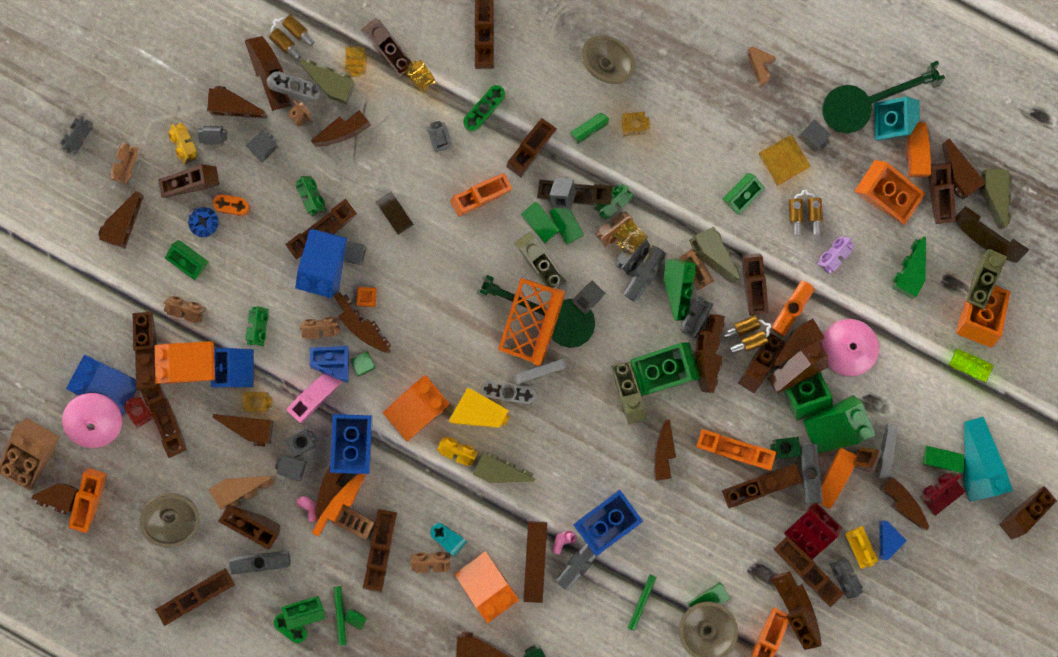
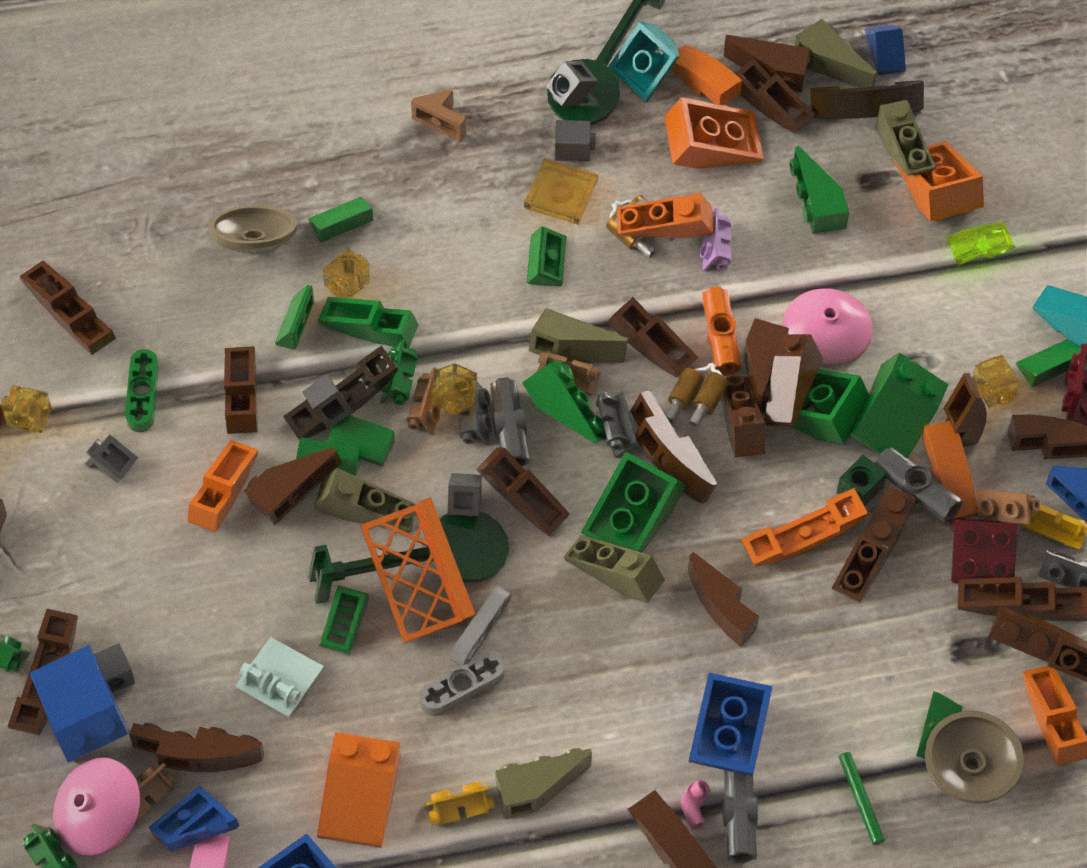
camera: 45 degrees left, 25 degrees down
green slope [351,351,376,377] -> none
orange tile [356,287,377,307] -> none
dark brown slope [376,191,414,235] -> none
yellow slope [449,387,510,428] -> none
light grey beam [877,423,898,480] -> none
none -> bright pink dish [53,758,140,857]
none -> light aqua hinge [235,637,324,717]
none -> reddish brown slope [244,447,342,525]
none -> green slope [308,197,374,242]
none -> green slope [318,296,419,348]
none -> green slope [319,585,369,655]
none -> reddish brown slope [476,448,570,536]
none -> dark grey brick [545,61,598,106]
none -> orange slope [618,193,713,238]
none -> blue slope [865,24,906,75]
none -> clear yellow brick [972,354,1020,408]
none -> medium nougat hinge [976,489,1041,524]

